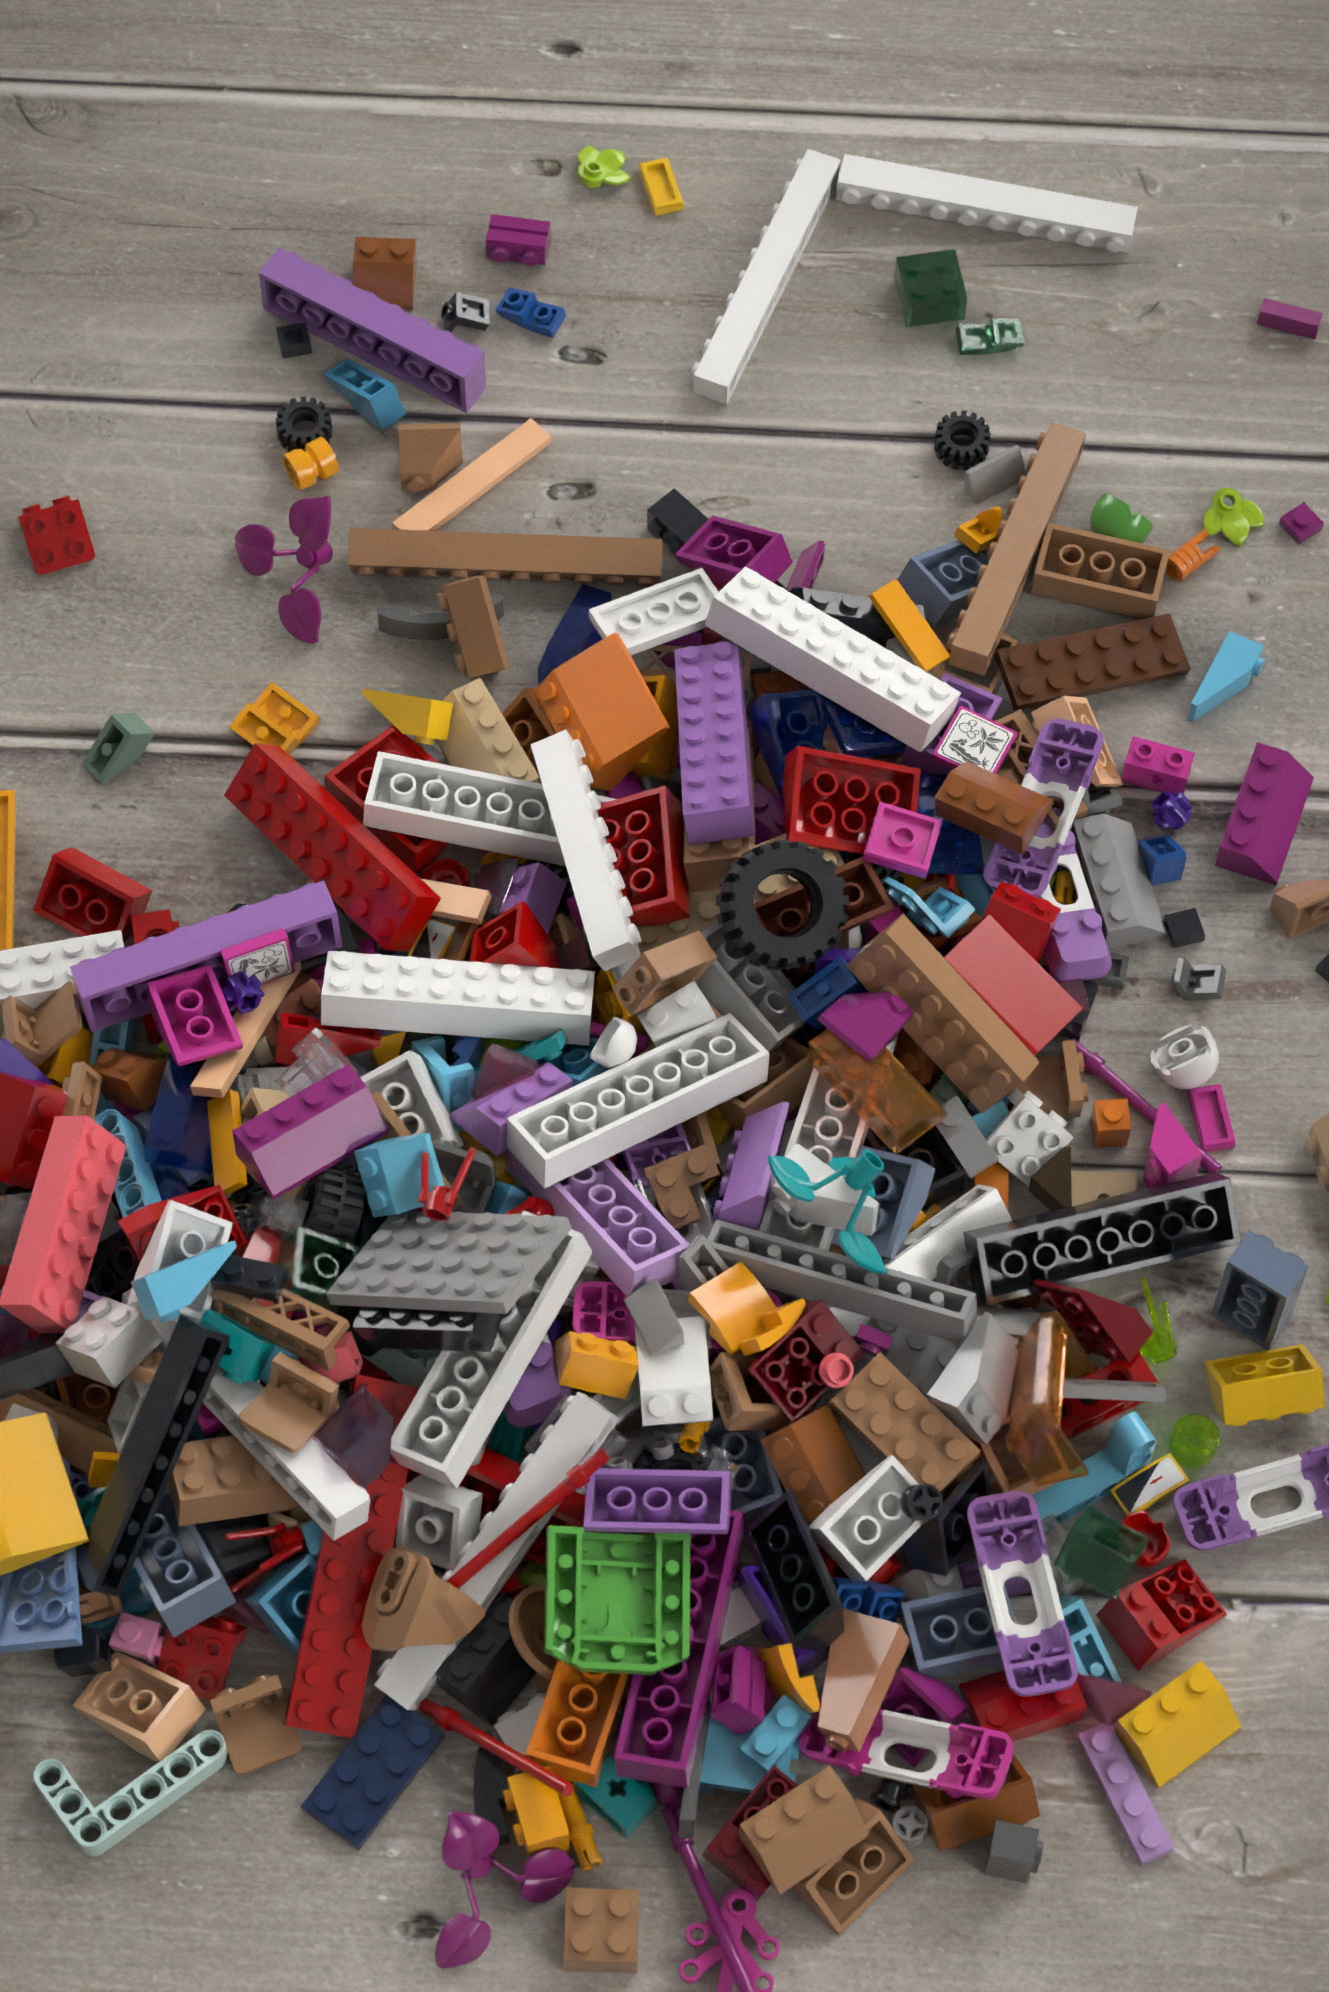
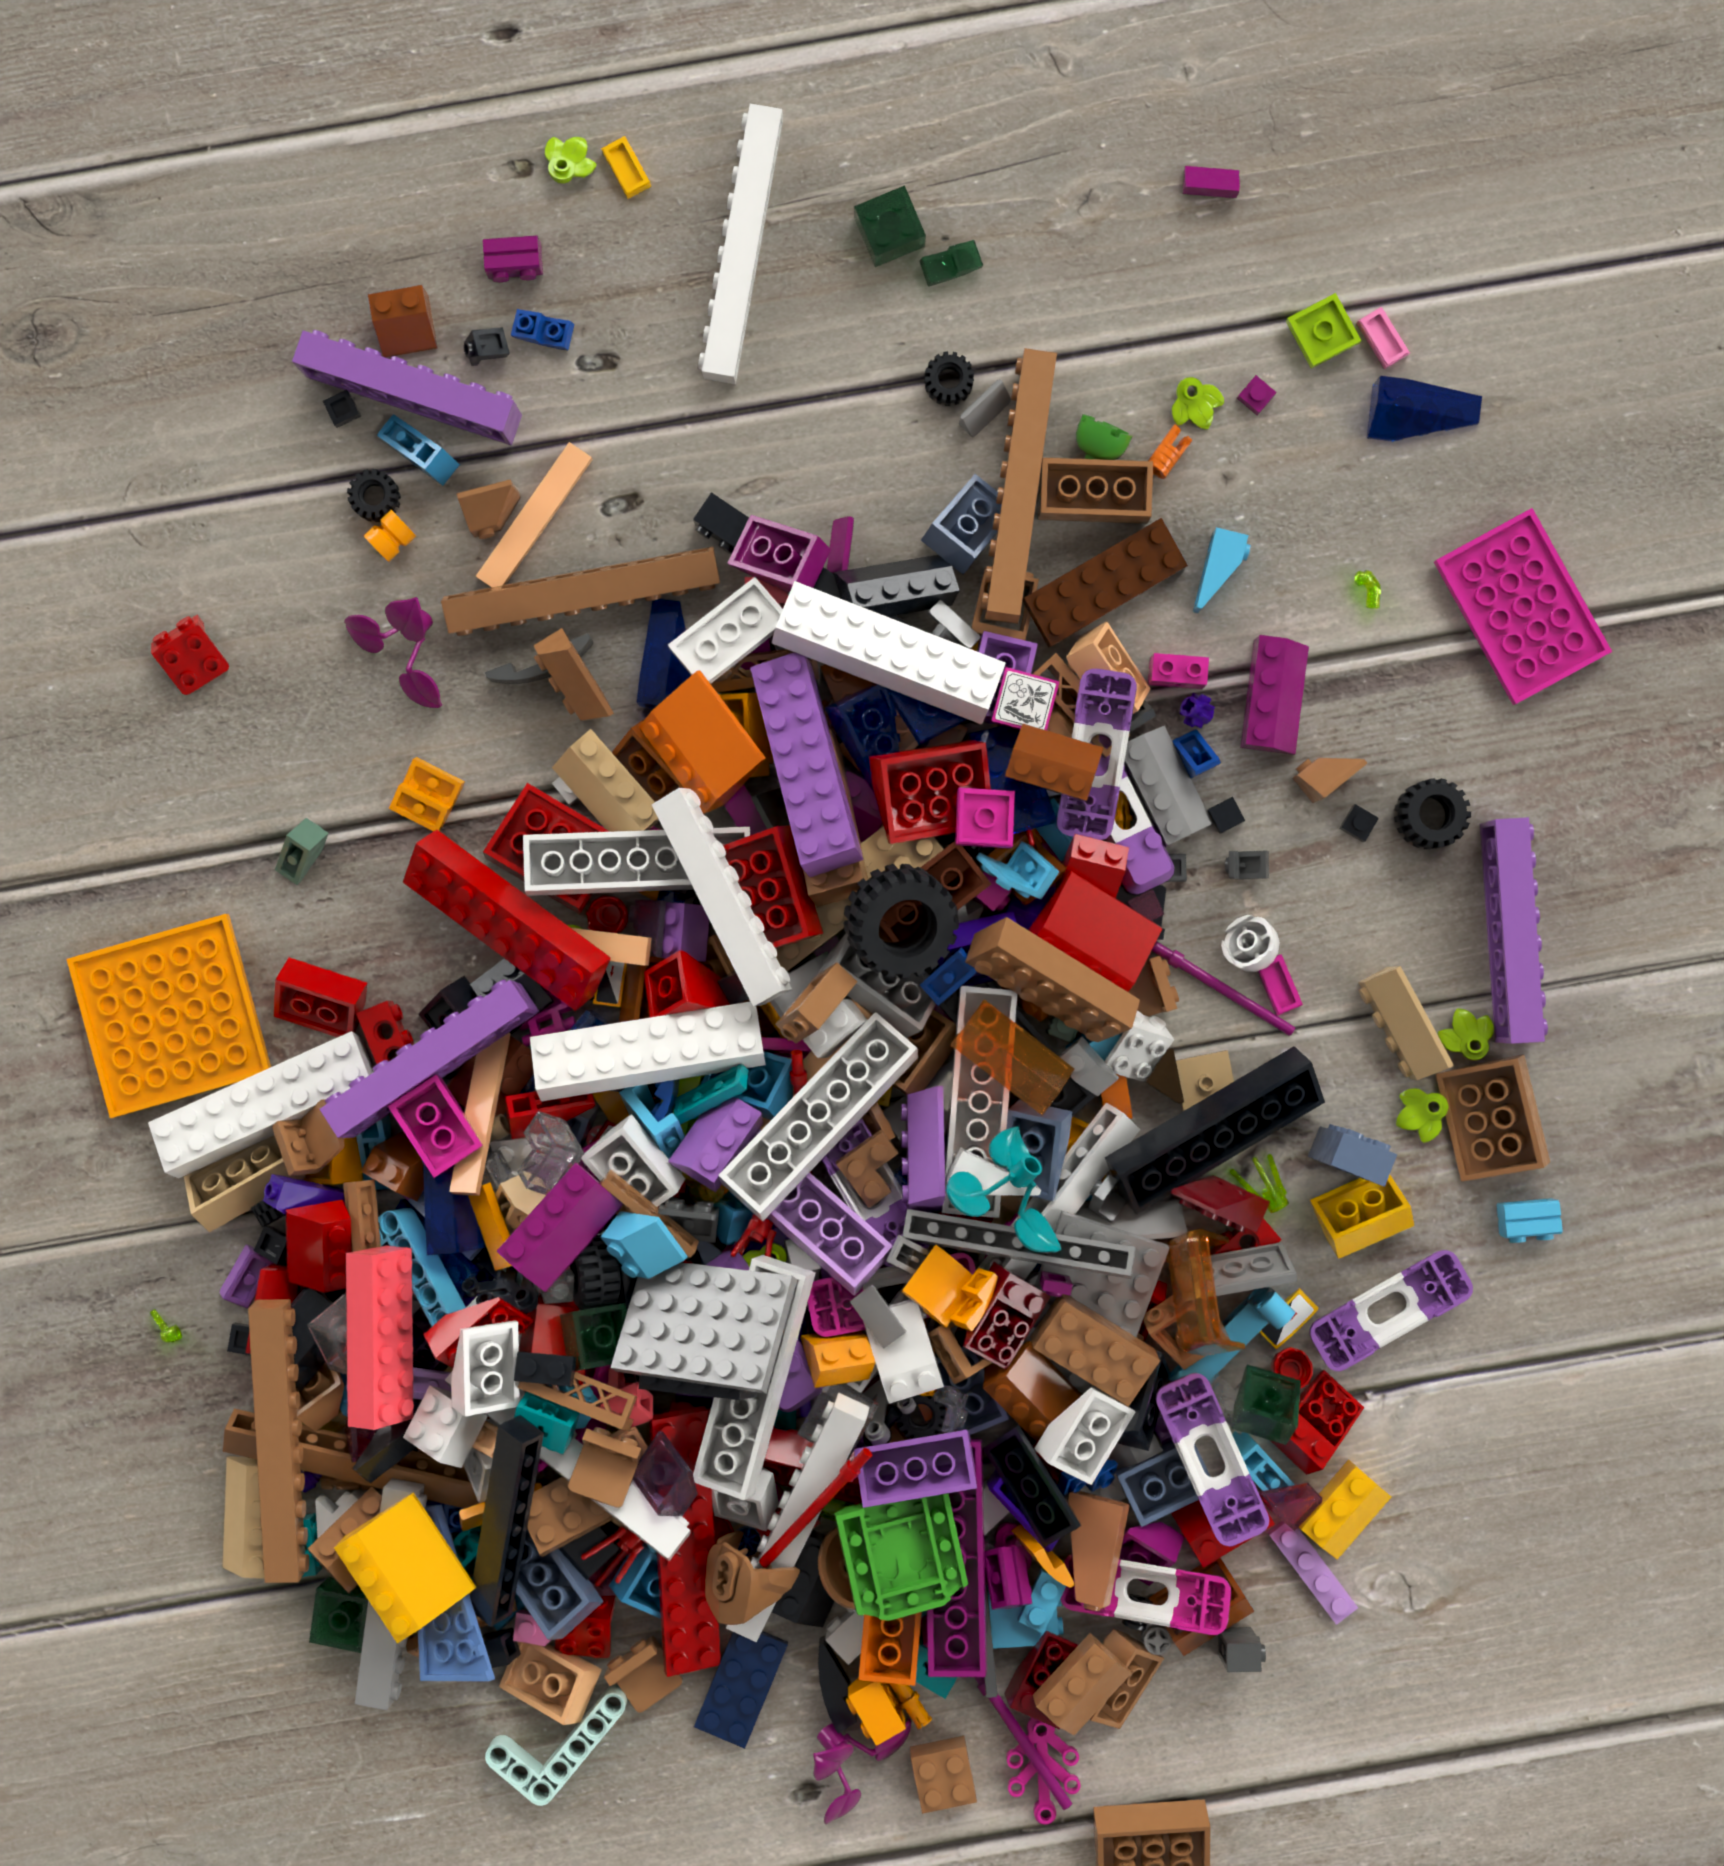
camera: 10 degrees left, 25 degrees up
medium azure slope [131,1240,237,1323] -> none
tile [221,928,295,984] -> none
dark purple gear [221,971,265,1014] -> none
yellow slope [362,688,454,745] -> none
red plant [418,1148,476,1222] -> none
red bar [419,1698,574,1797] -> none
clear pink slope [471,1043,540,1101] -> none
white hair [590,1017,637,1068] -> none
magenta slope [817,992,914,1063] -> none
coral plate [819,1353,854,1388] -> none
white brick [836,154,1138,254] -> none
light orange tile [869,579,950,672] -> none
black wheel [900,1484,943,1520] -> none
light grey slope [927,1312,1018,1445] -> none
light orange tile [954,506,1004,554] -> none
orange brick [1091,1099,1131,1148] -> none
dark pink slope [1143,1103,1203,1188] -> none
clear neon green wheel [1169,1413,1220,1468] -> none

